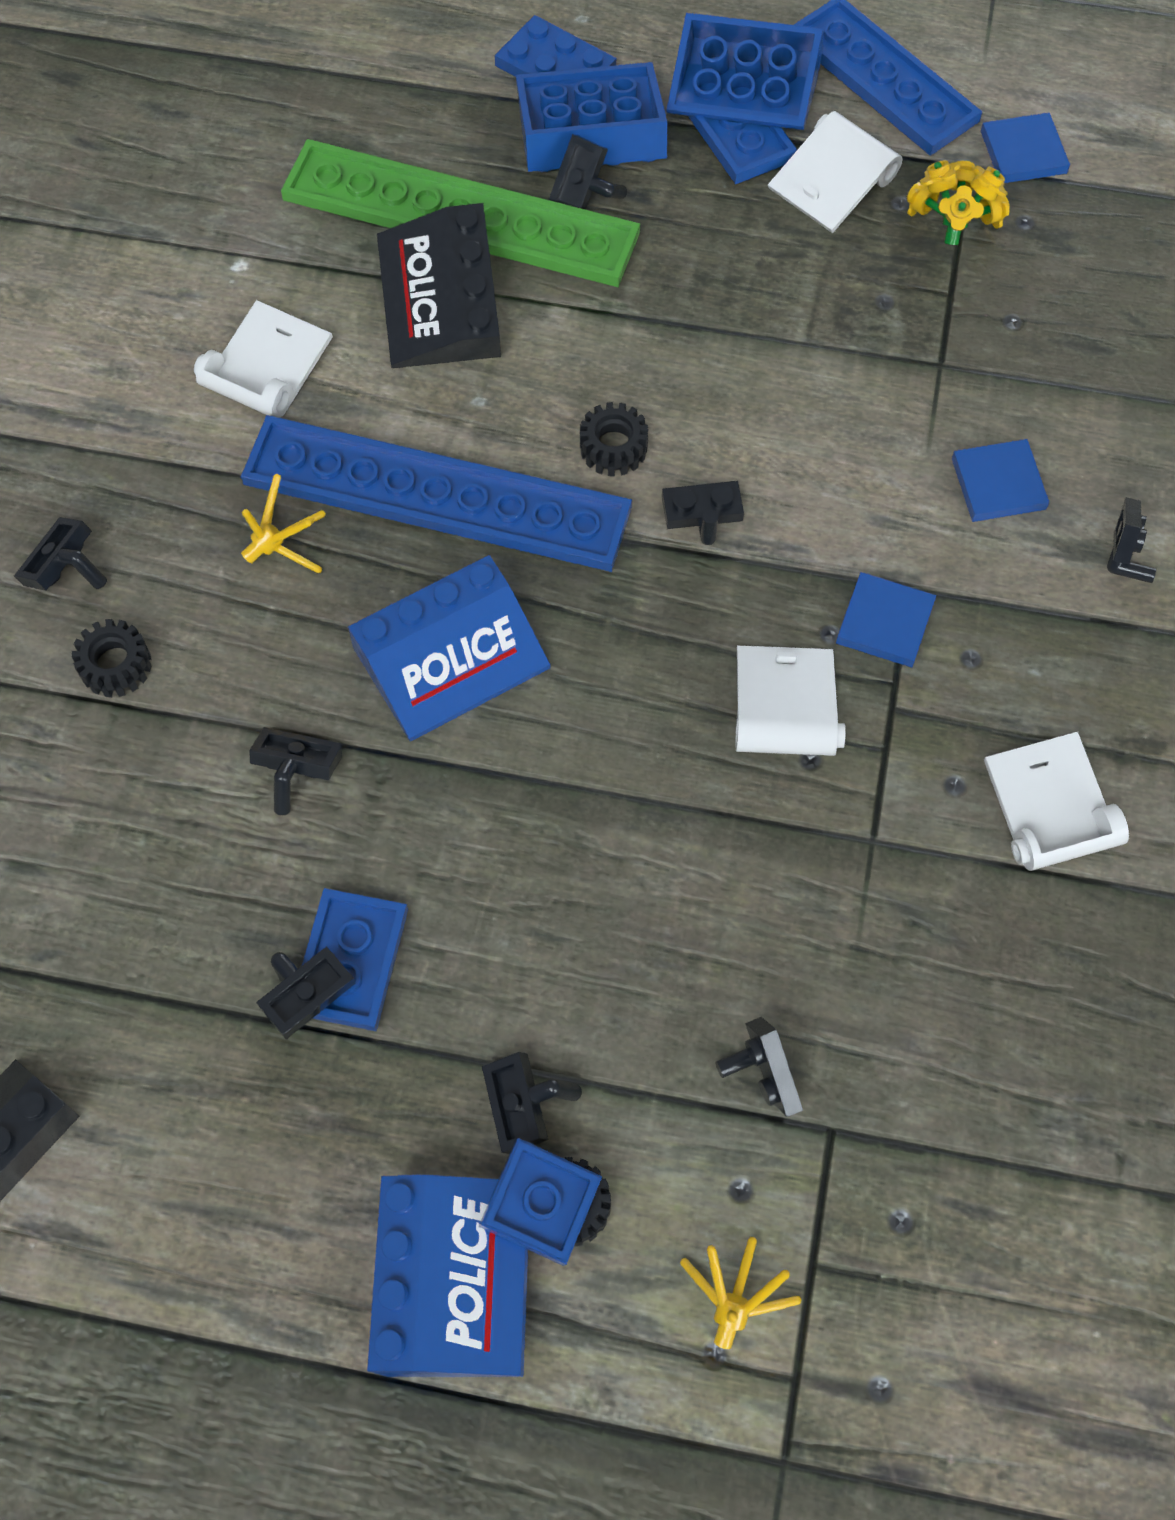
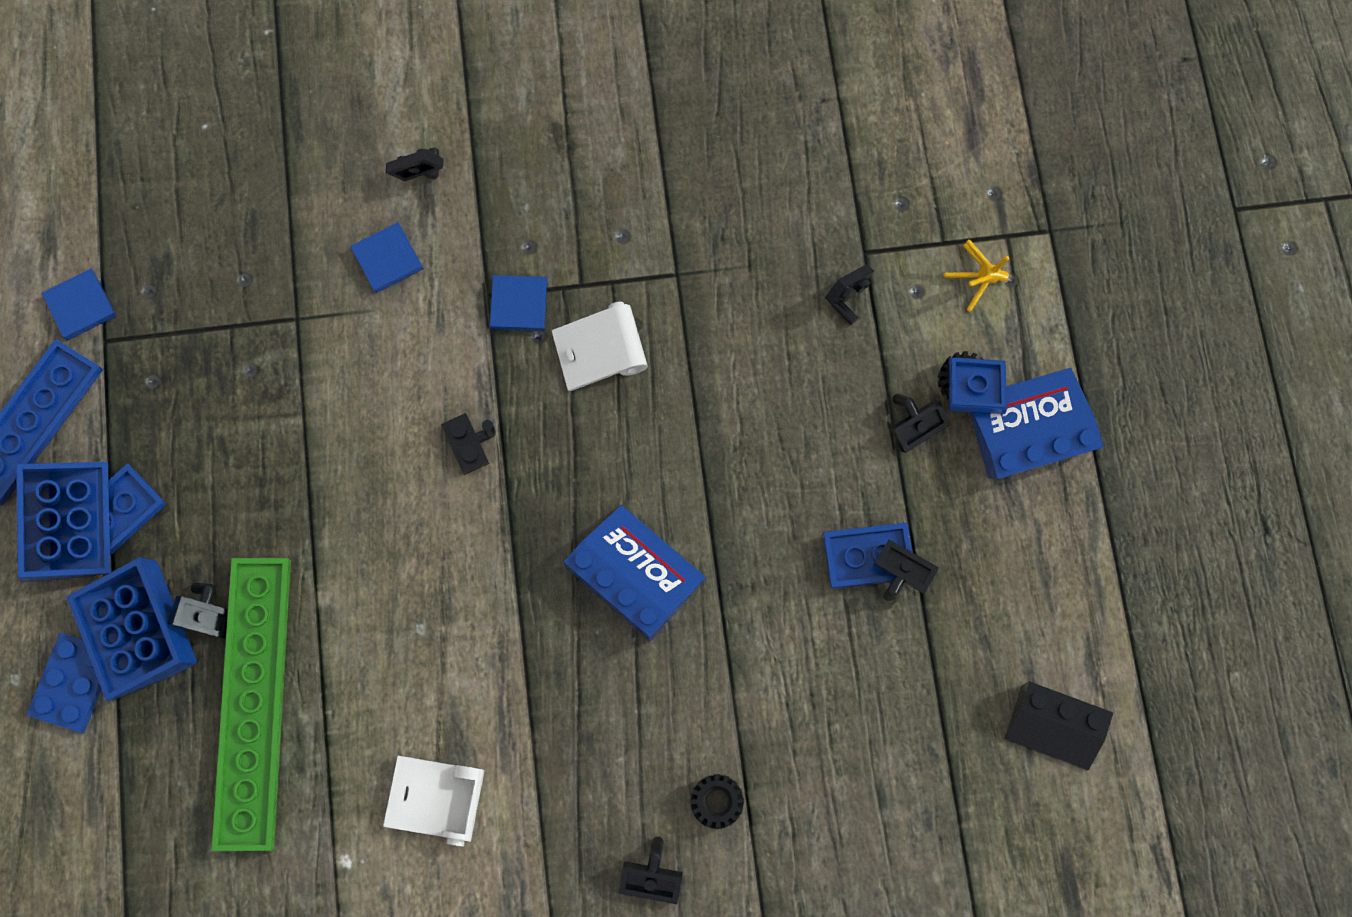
camera: 110 degrees left, 10 degrees up
blue plate [241,415,632,572] -> none
yellow plant [241,474,326,573] -> none
black plate [249,727,342,815] -> none
black slope [377,203,501,369] -> none
black tyre [580,402,648,476] -> none
white door [768,111,903,233] -> none
yellow plant [907,160,1010,245] -> none
white door [983,732,1129,871] -> none

